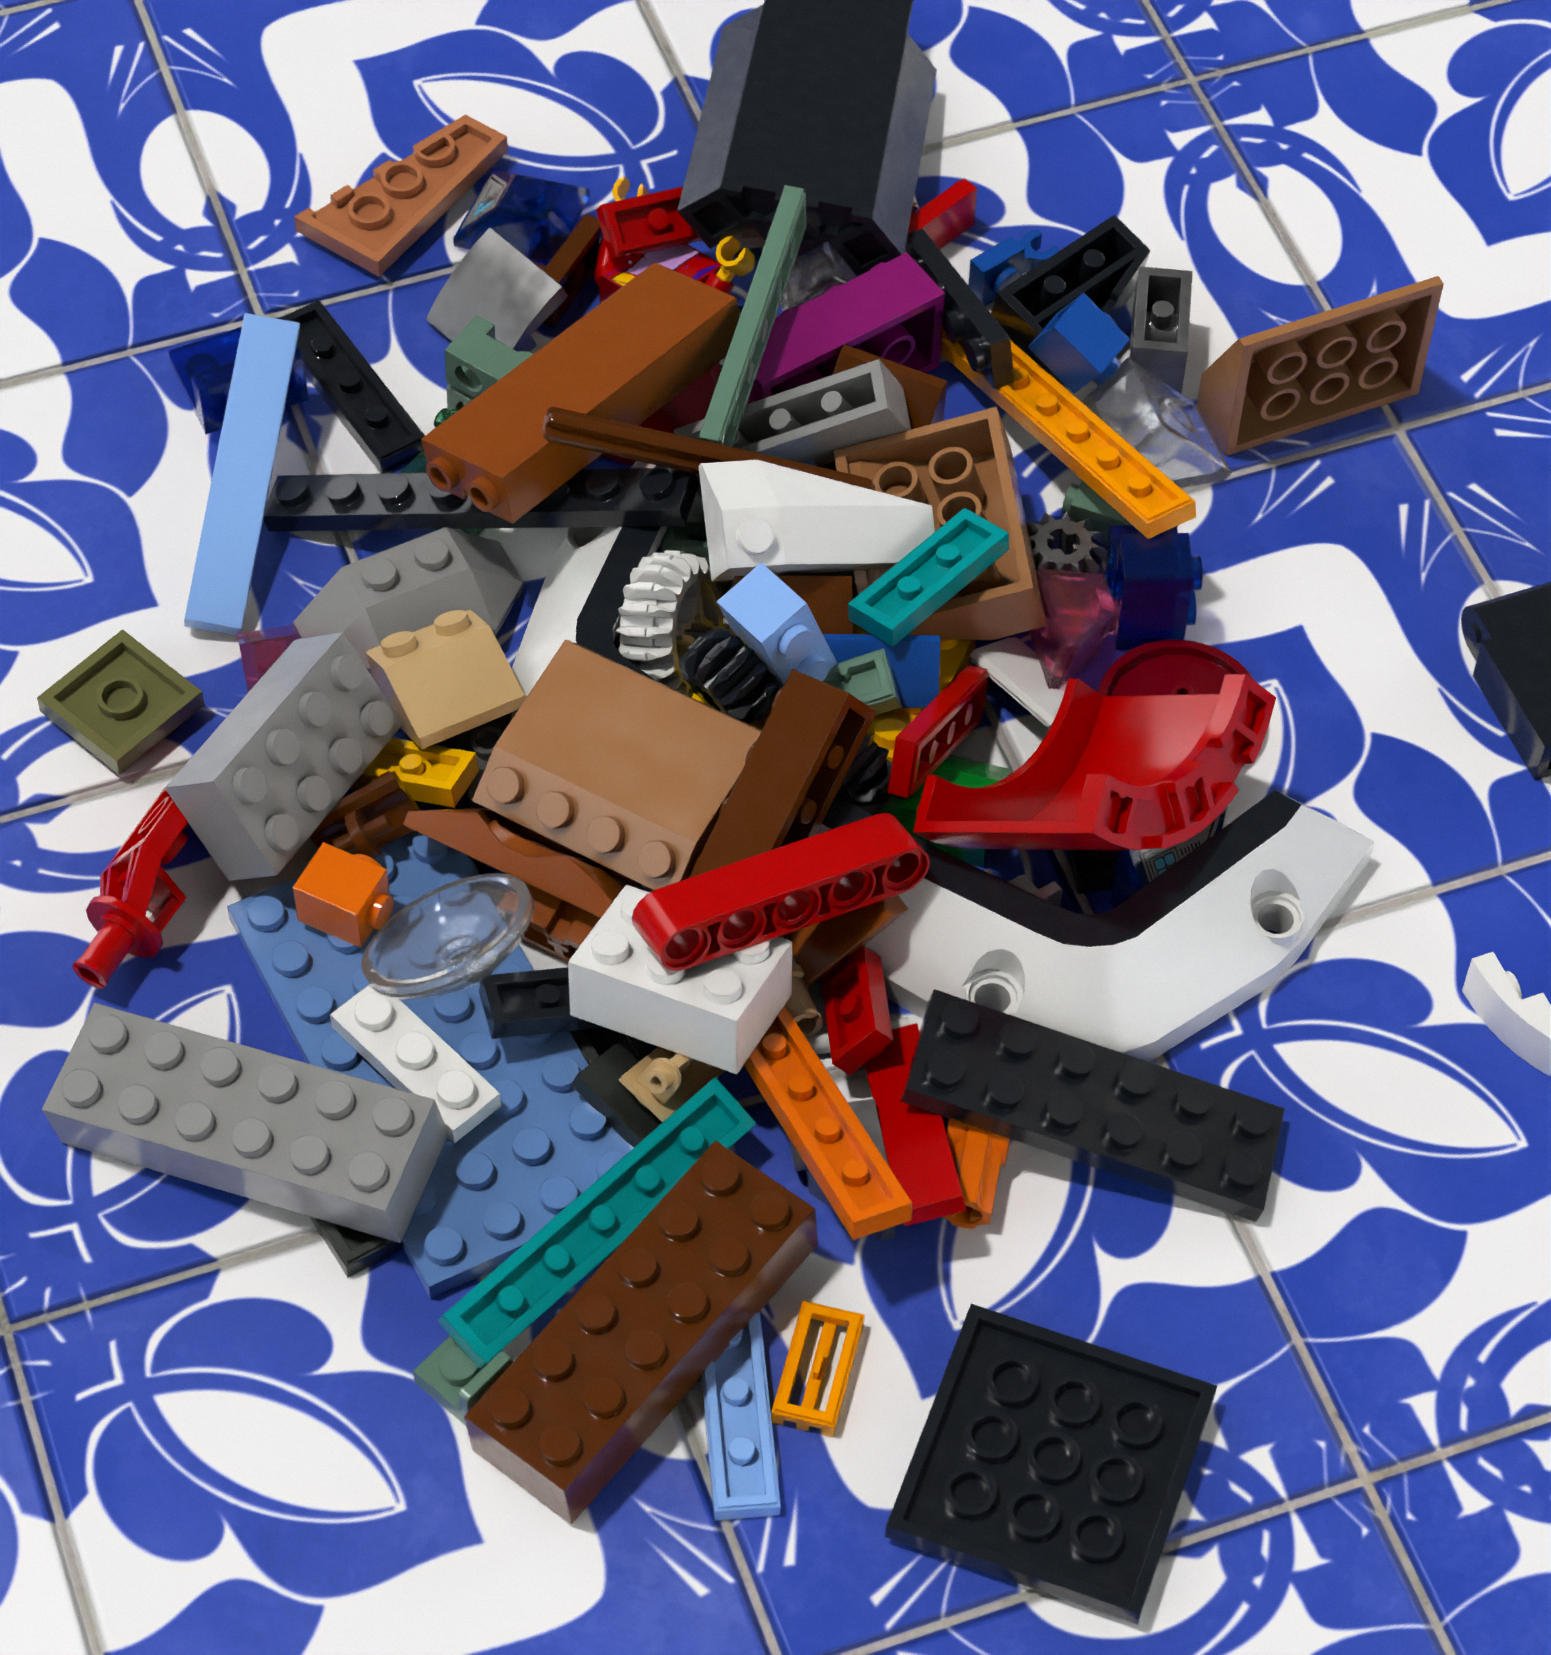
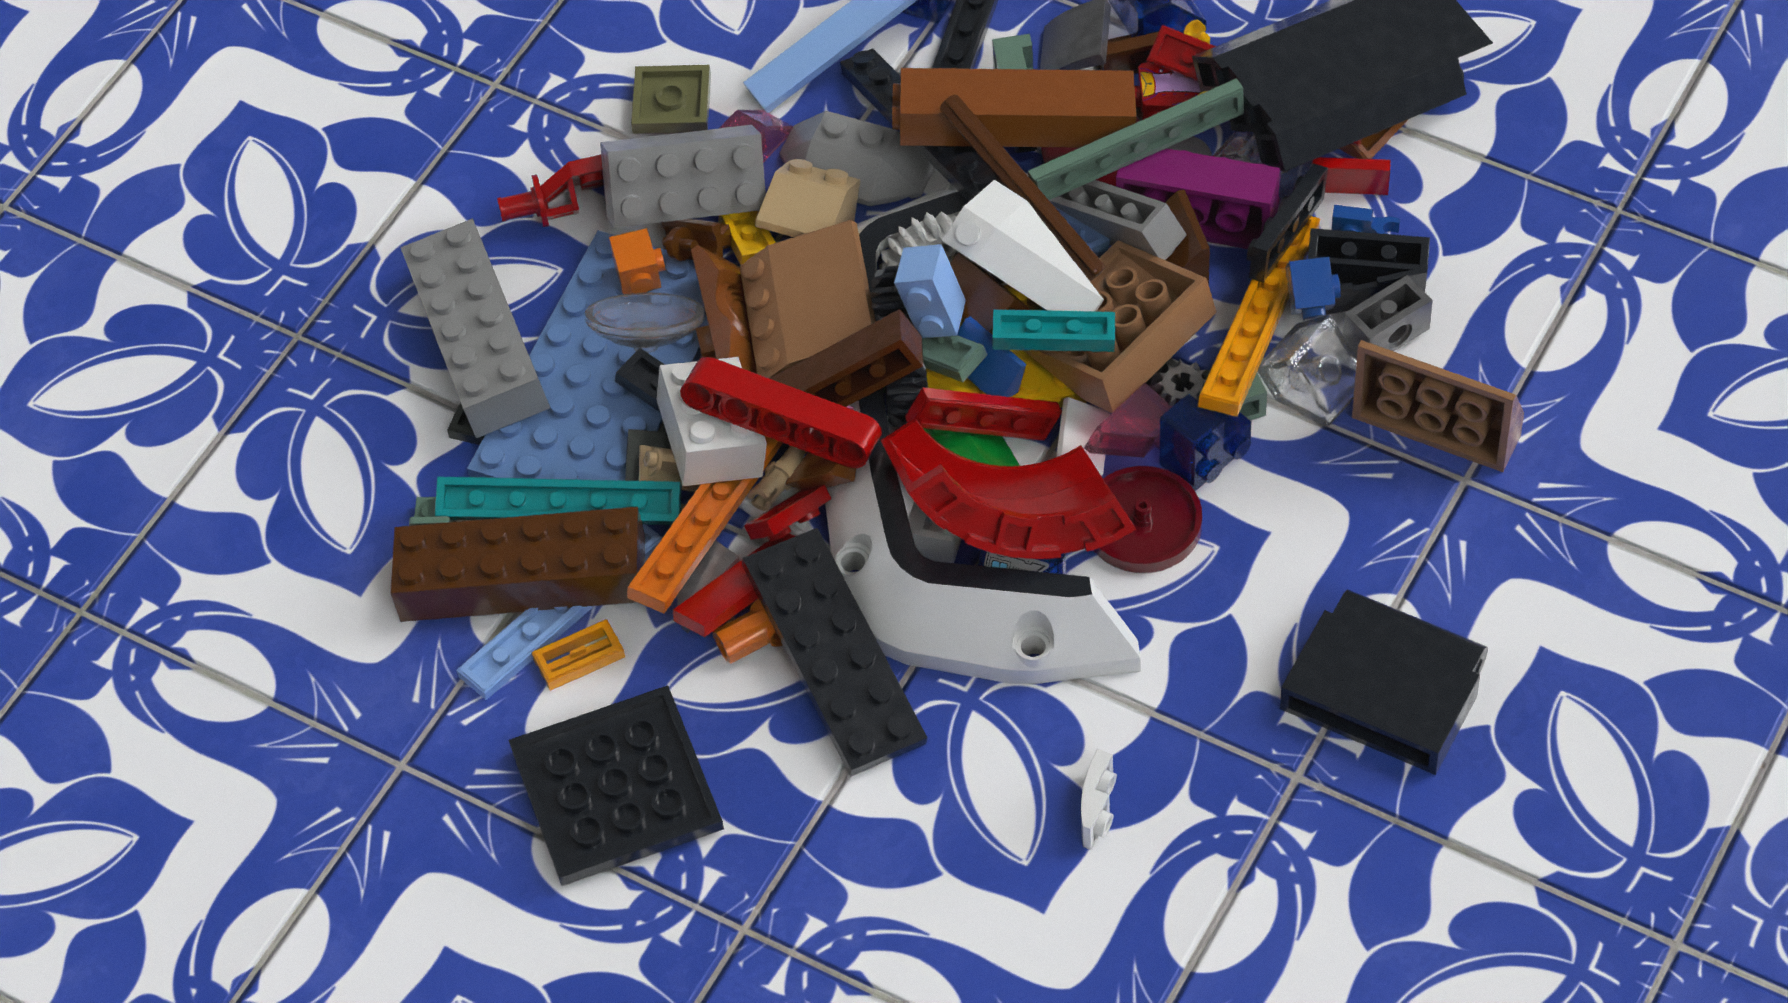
camera: 55 degrees right, 0 degrees up
white plate [330,979,501,1144] -> none

